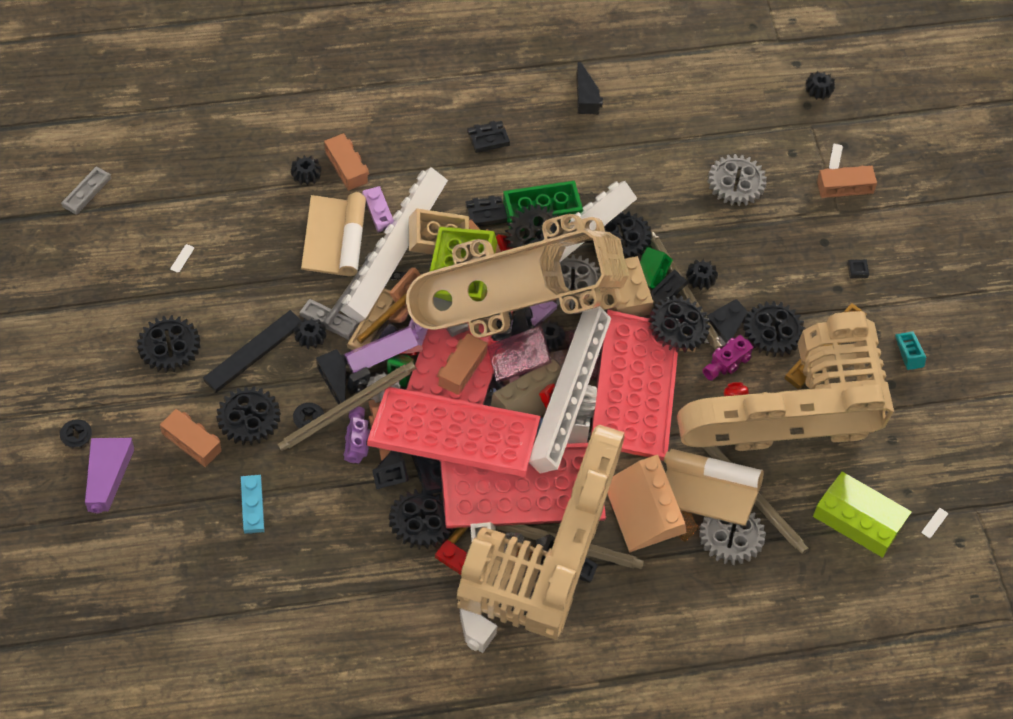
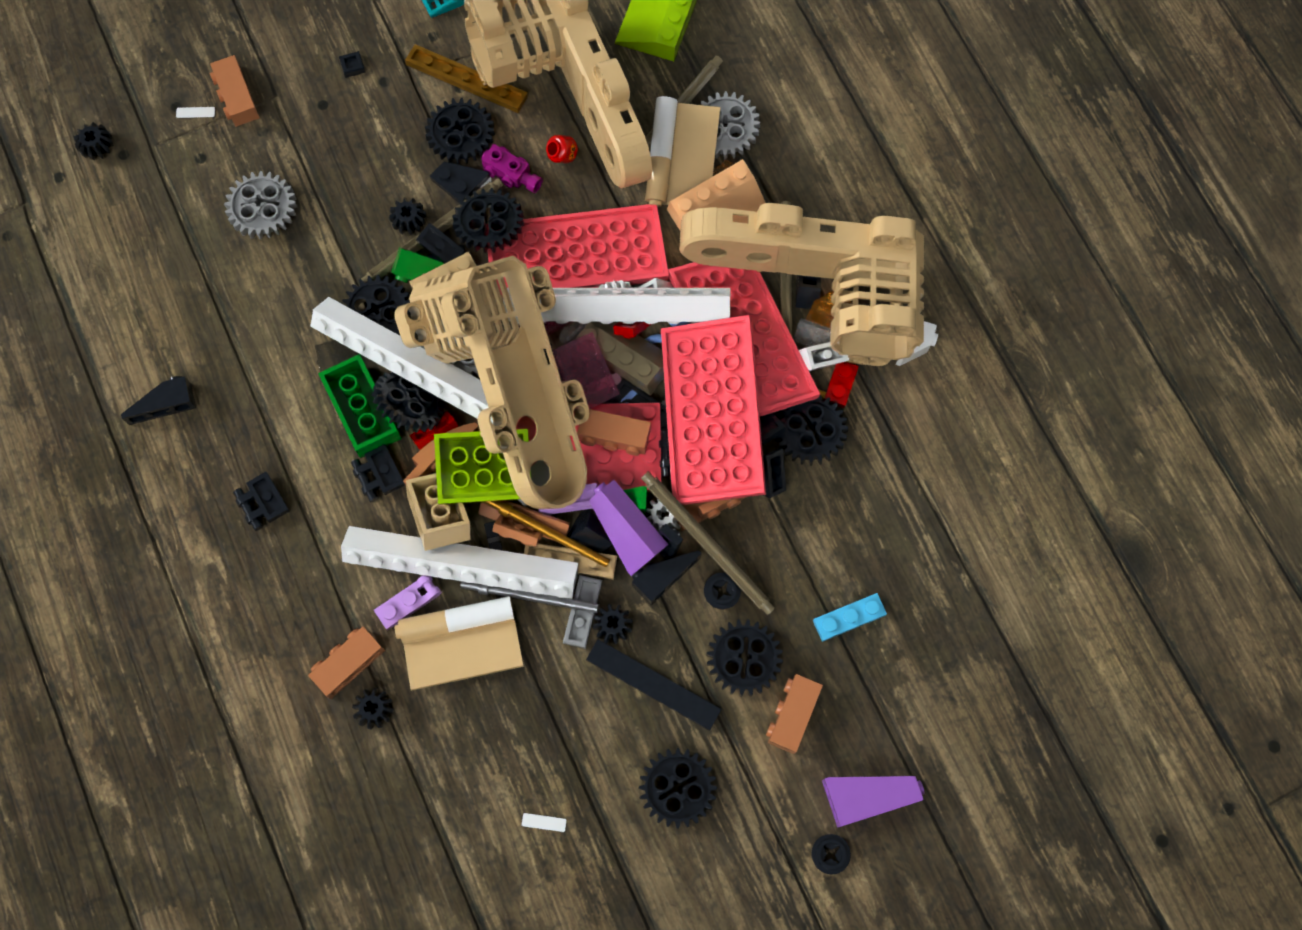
camera: 105 degrees left, 15 degrees up
medium lavender brick [344,406,370,464] -> none

